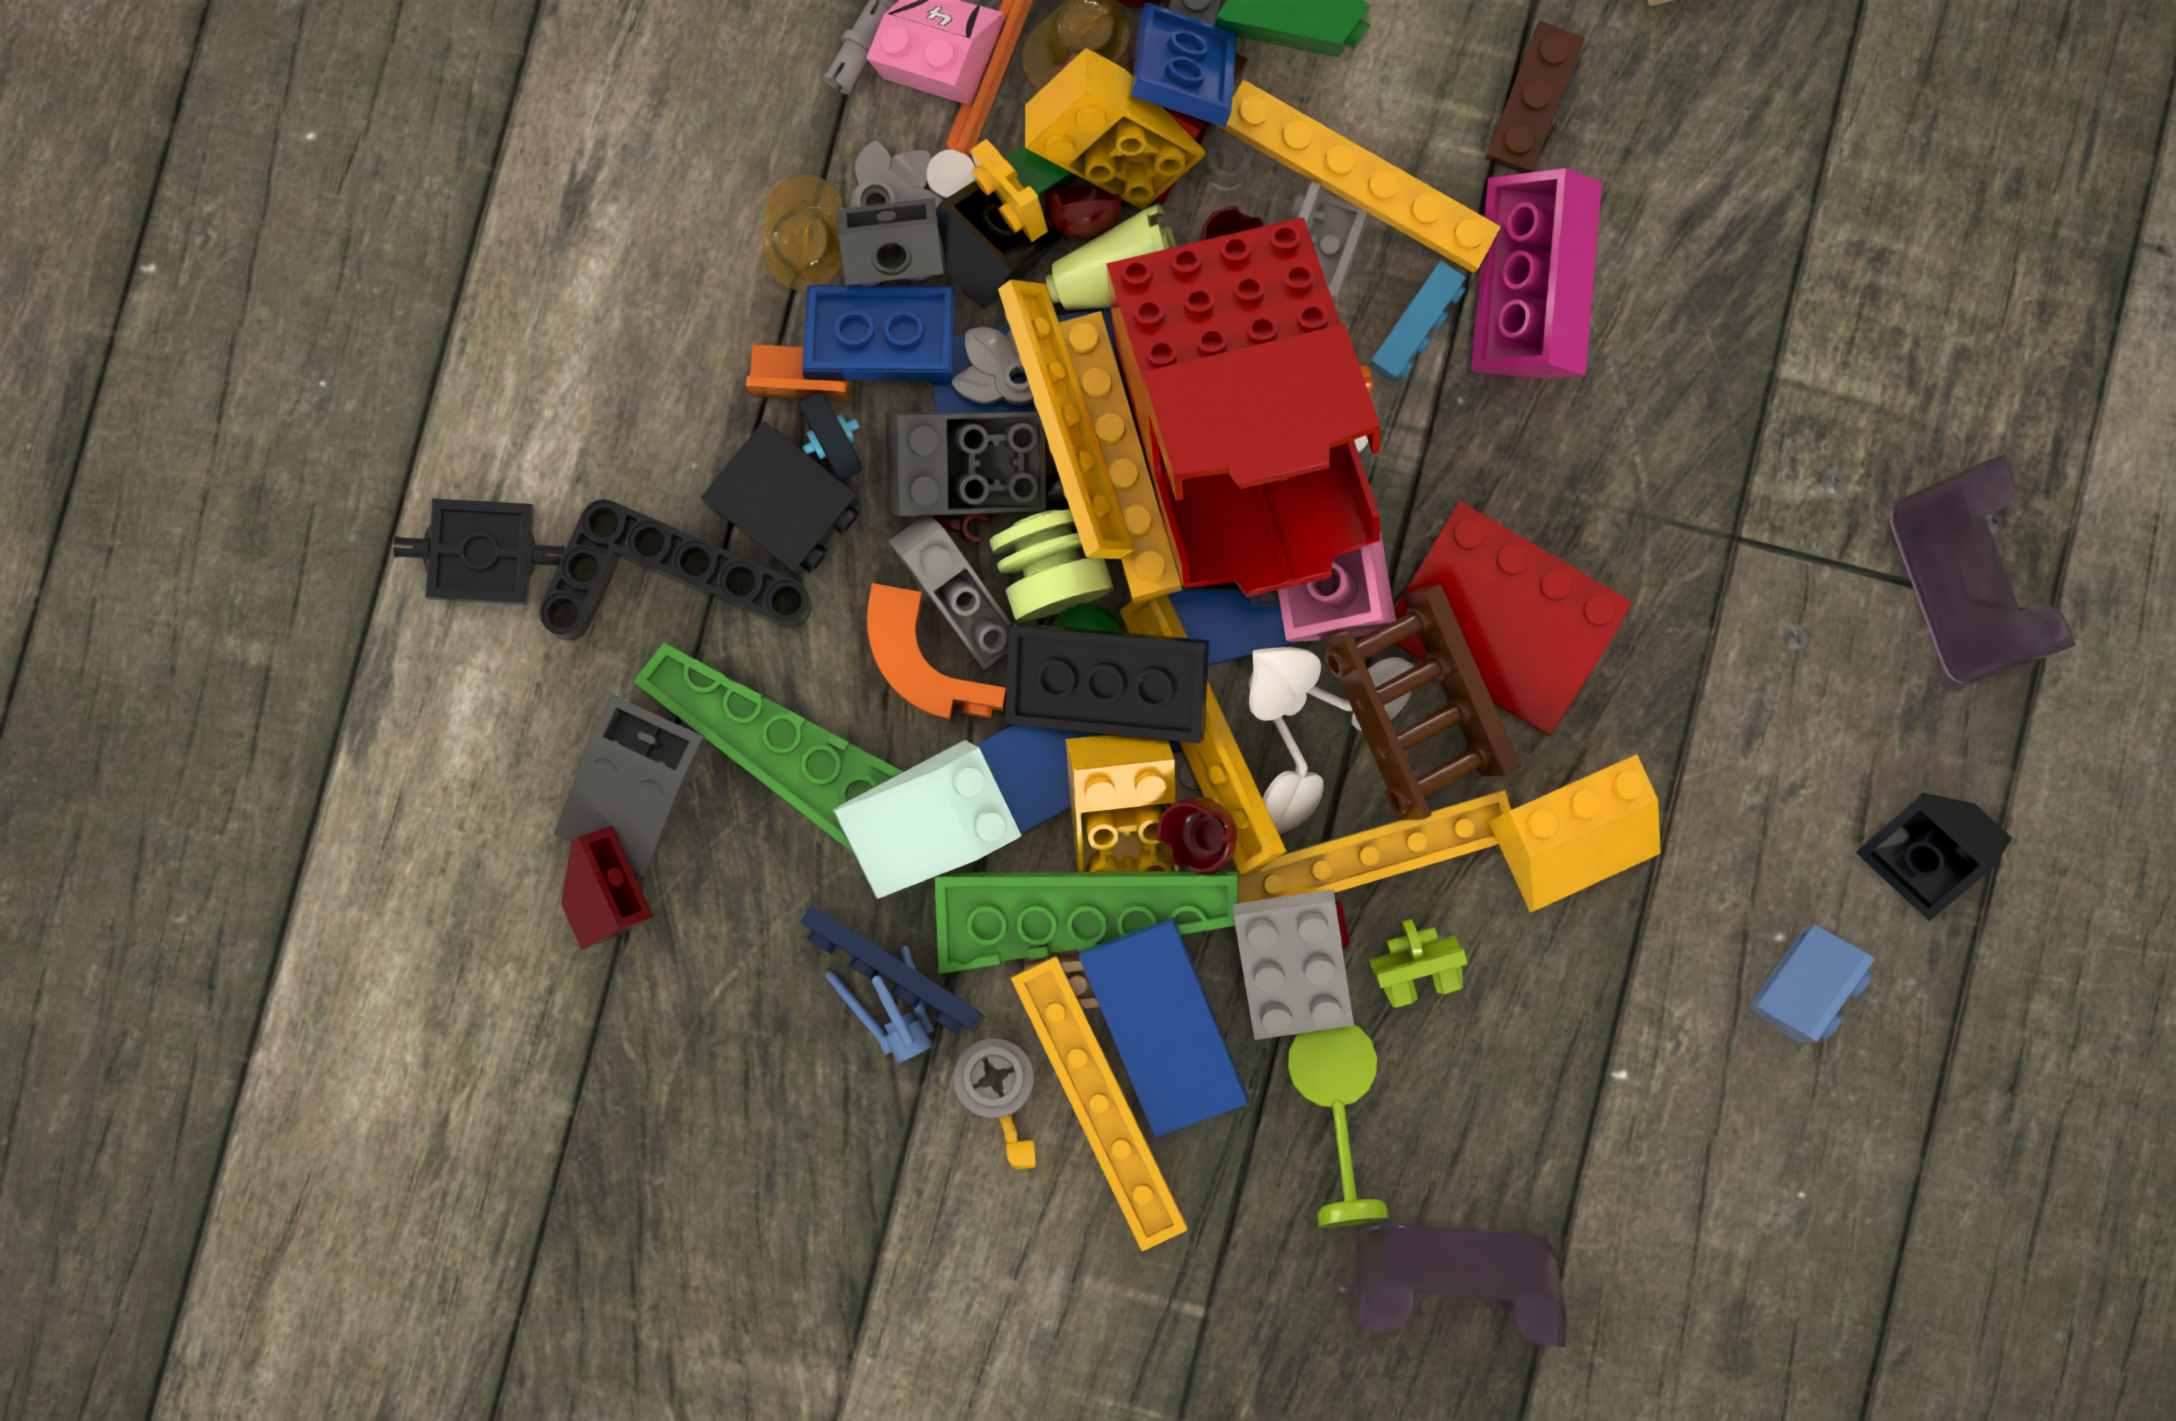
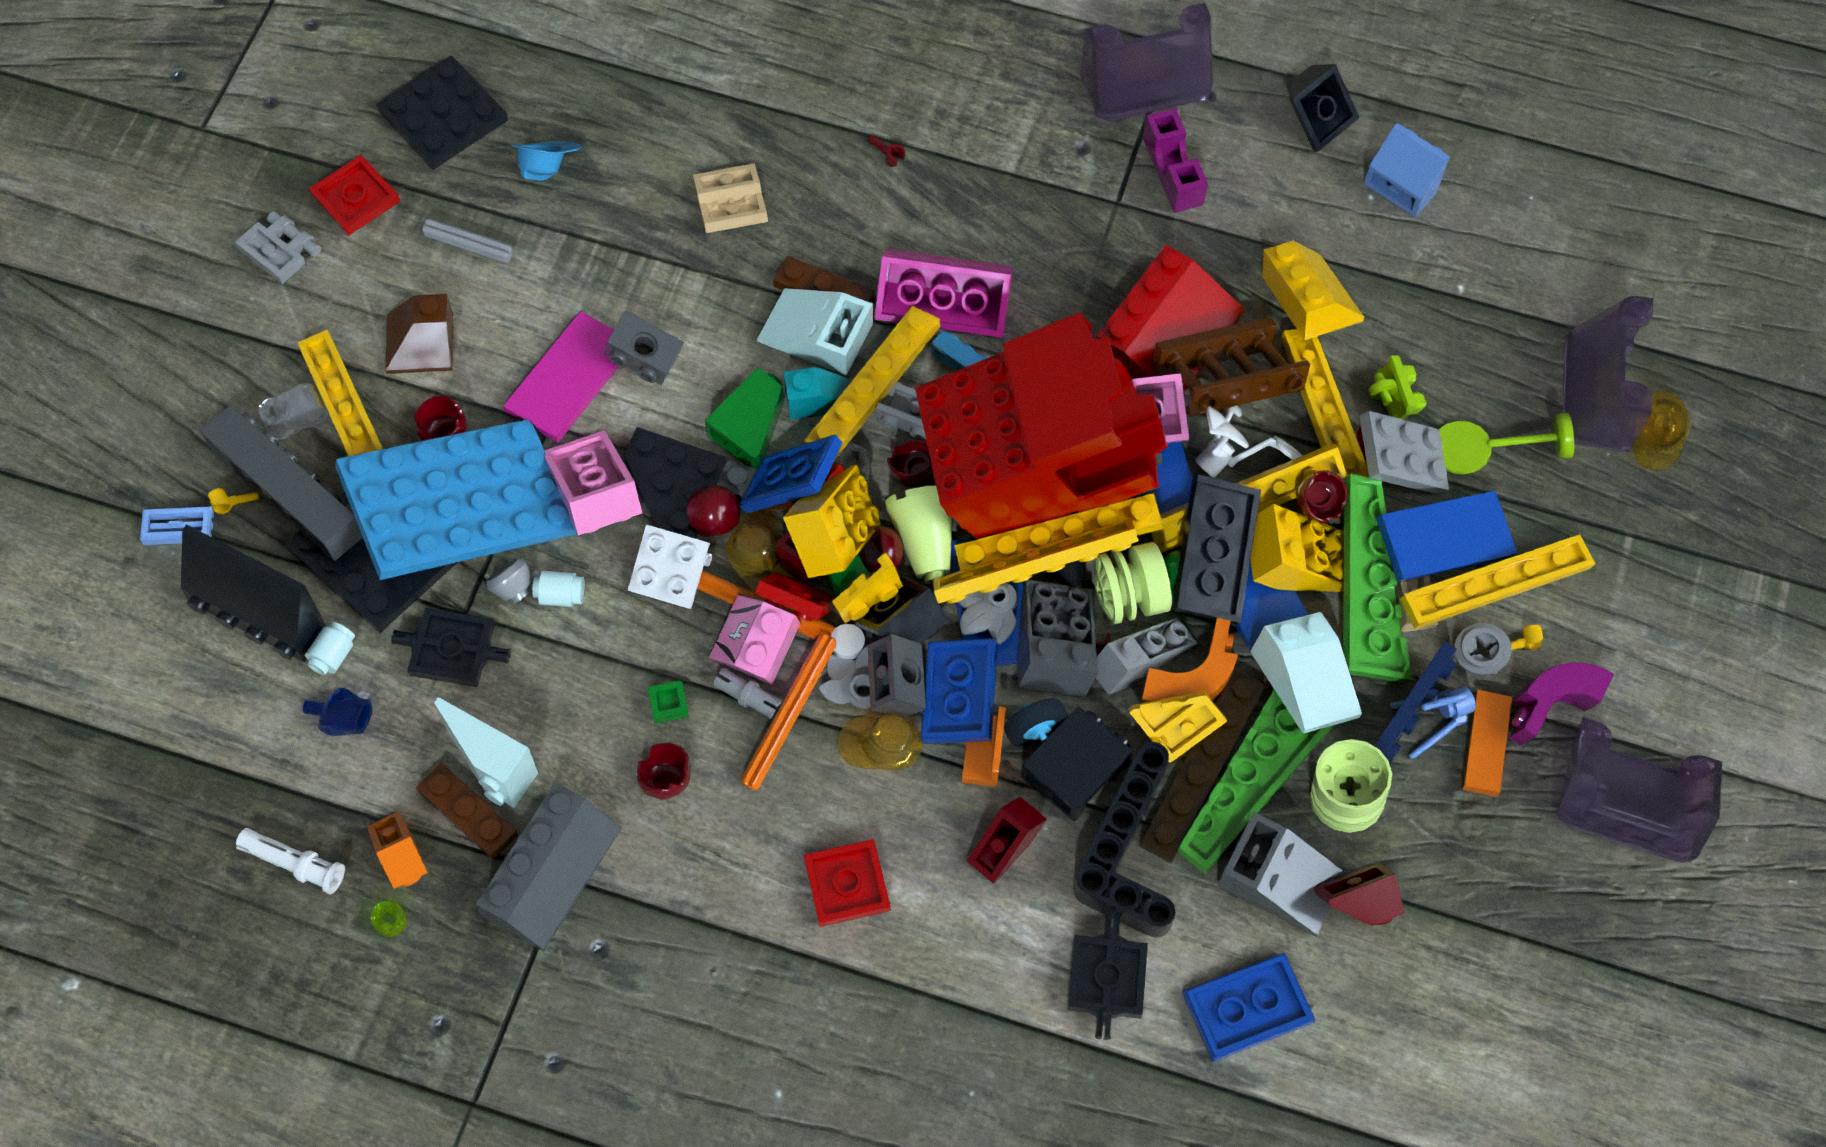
camera: 85 degrees left, 20 degrees down
none -> orange axle [741,634,836,791]
none -> red plate [755,572,836,622]
none -> light aqua slope [757,288,873,376]
none -> teal slope [784,367,850,420]
none -> red plate [803,839,891,927]
none -> dark red hand [868,135,906,167]
none -> dark red slope [966,797,1047,884]
none -> yellow wing [1128,691,1227,763]
none -> dark brown plate [1140,669,1266,864]
none -> magenta arch [1143,108,1208,213]
none -> blue tile [1182,953,1315,1062]
none -> yellowish green wheel [1310,739,1392,833]
none -> orange tile [1462,690,1512,797]
none -> magenta arch [1510,663,1614,745]
none -> clear purple windscreen [1557,717,1722,863]
none -> clear yellow piece [1634,391,1692,471]

